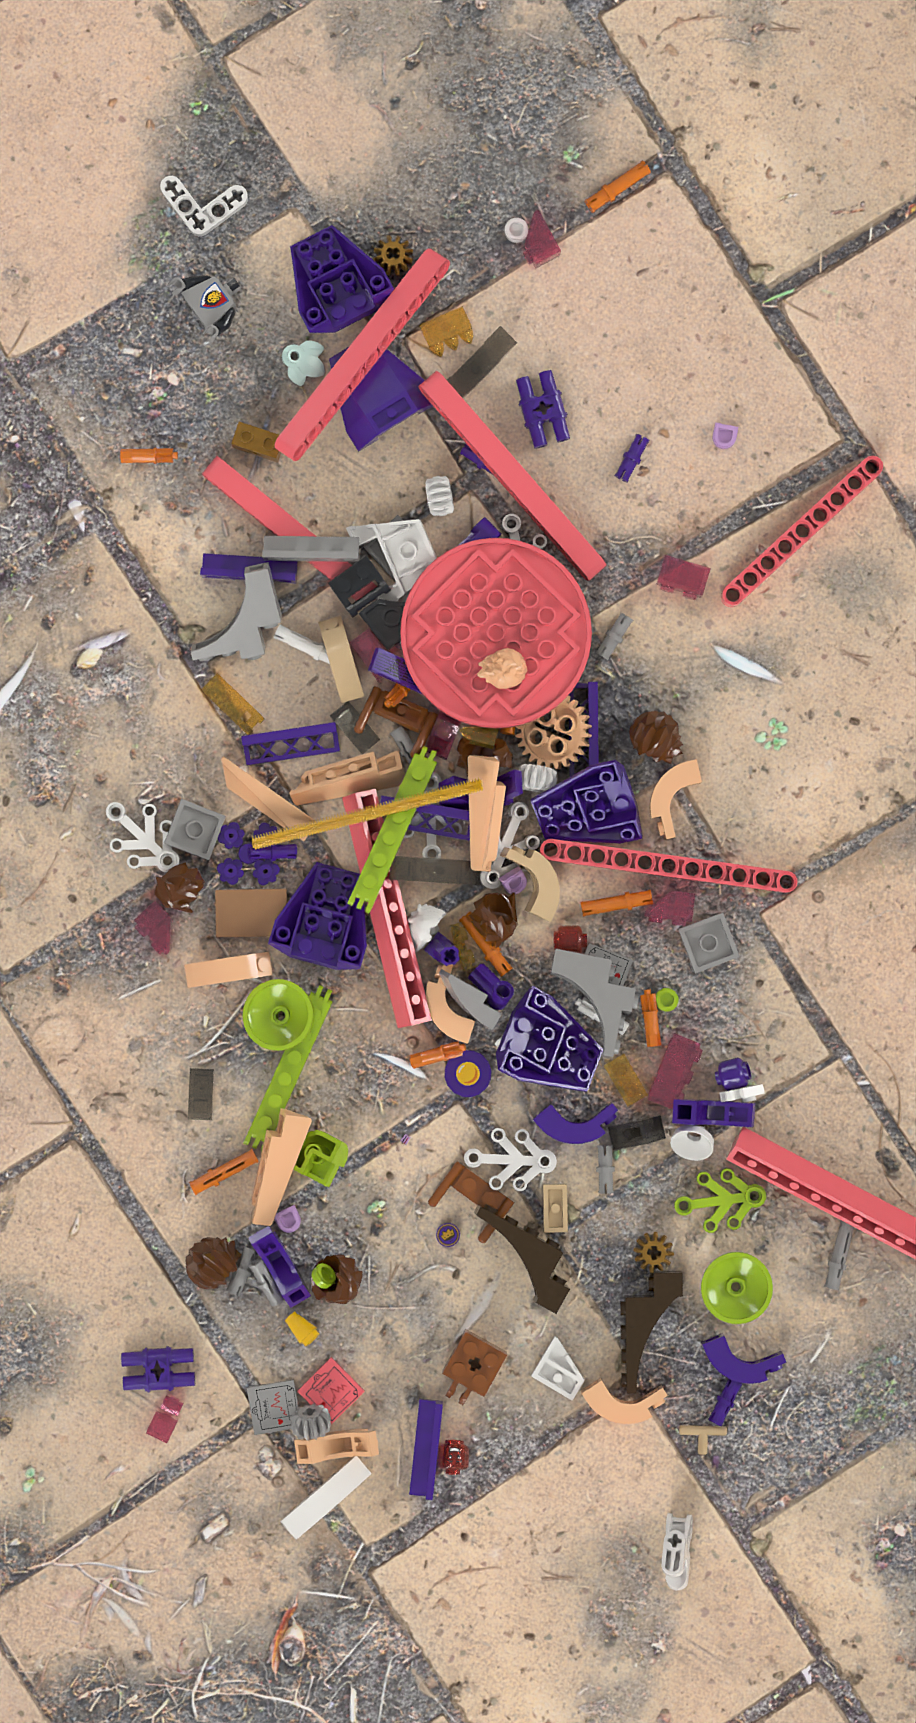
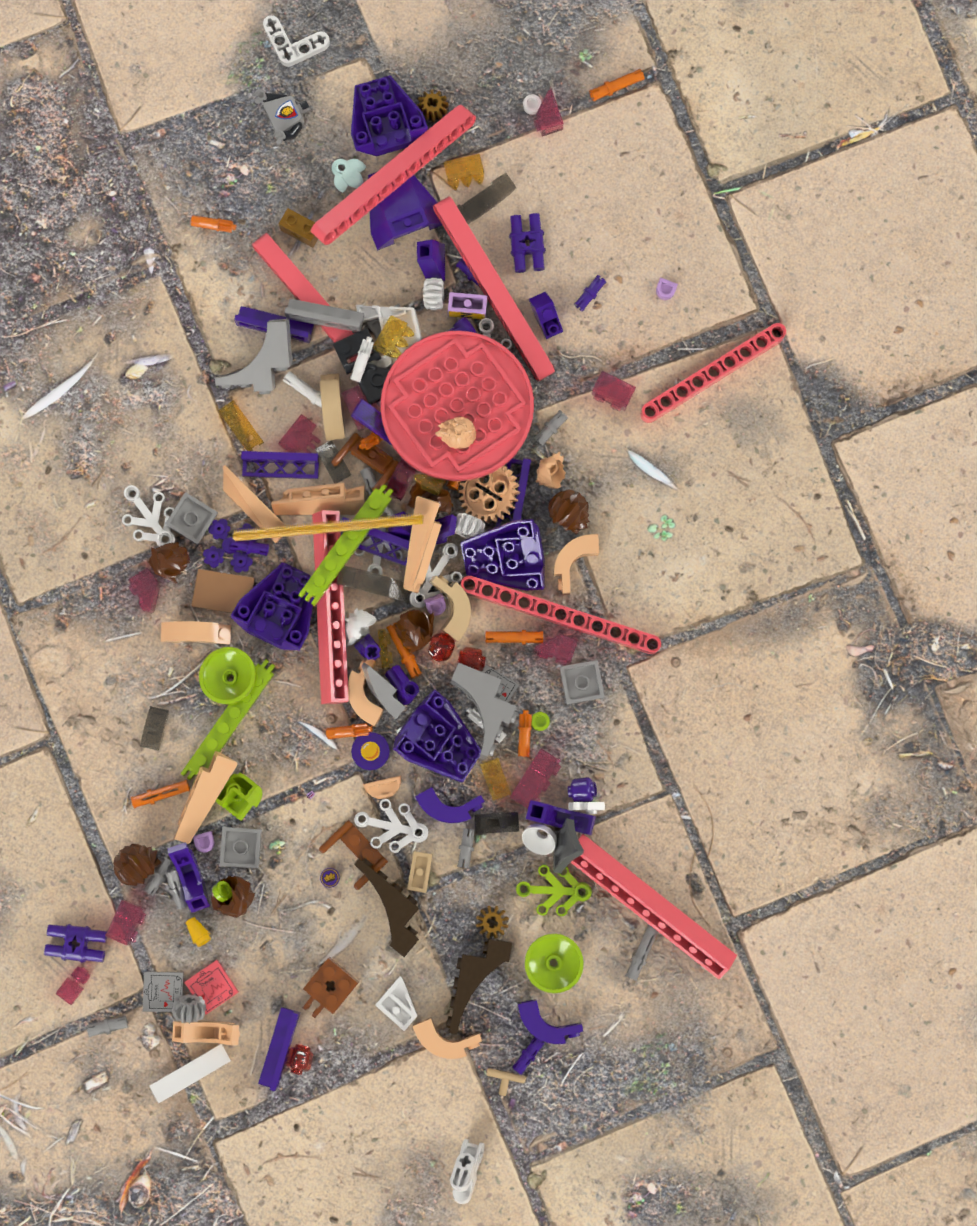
camera: 10 degrees right, 5 degrees down
none -> light grey pin [87,1015,128,1037]
none -> clear pink brick [106,899,147,946]
none -> light grey plate [219,827,262,868]
none -> clear pink hinge [278,414,321,453]
none -> white piece [350,336,374,382]
none -> light nougat tile [363,776,401,799]
none -> clear yellow plate [373,315,414,358]
none -> dark purple slope [417,239,445,281]
none -> clear red head [428,633,455,662]
none -> lavender brick [448,292,487,319]
none -> dark purple slope [529,291,563,339]
none -> light nougat hair [536,452,566,489]
none -> dark grey plate [553,818,584,874]

